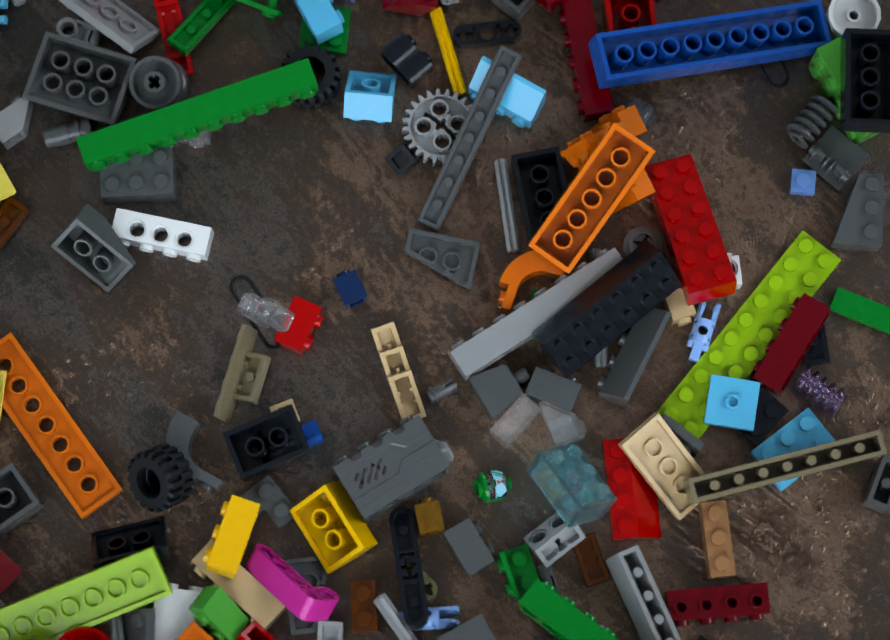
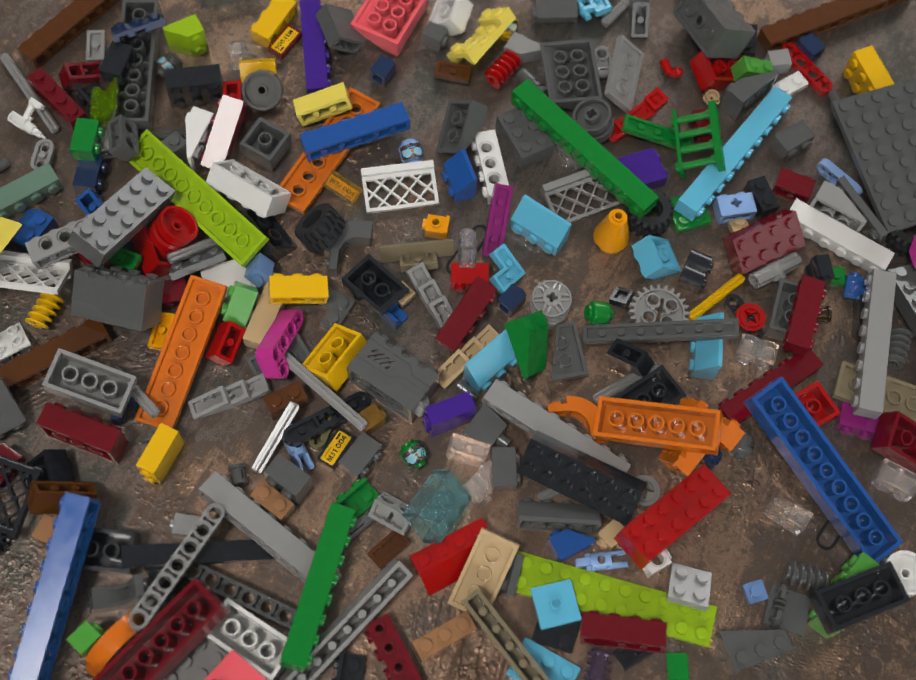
camera: 60 degrees right, 10 degrees down
none -> white brick [206,159,292,218]
none -> medium blue brick [244,253,275,288]
none -> light grey axle [284,351,368,431]
none -> blue brick [299,102,410,162]
none -> tile [317,427,355,471]
none -> clear yellow tile [322,169,363,205]
none -> white fence [361,160,439,214]
none -> head [399,139,424,163]
none -> light grey slope [405,262,453,329]
none -> light orange brick [422,214,450,240]
none -> dark purple brick [422,391,477,437]
none -> dark red brick [433,276,497,353]
none -> blue slope [441,149,477,203]
none -> medium azure slope [463,329,518,393]
none -> magenta plate [481,183,513,258]
none -> red piece [485,50,522,89]
none -> medium azure plate [489,243,526,294]
none -> green slope [504,310,548,379]
none -> medium azure slope [510,194,572,256]
none -> light grey wheel [529,280,572,329]
none -> light grey fence [539,169,623,223]
none -> blue slope [547,529,596,563]
none -> green head [584,301,613,325]
none -> light orange cone [593,209,630,254]
none -> black brick [606,338,654,378]
none -> dark purple brick [616,147,668,190]
none -> light grey plate [666,563,712,612]
none -> clear brick [734,333,780,371]
none -> red gear [735,303,766,333]
none -> clear slope [763,497,814,536]

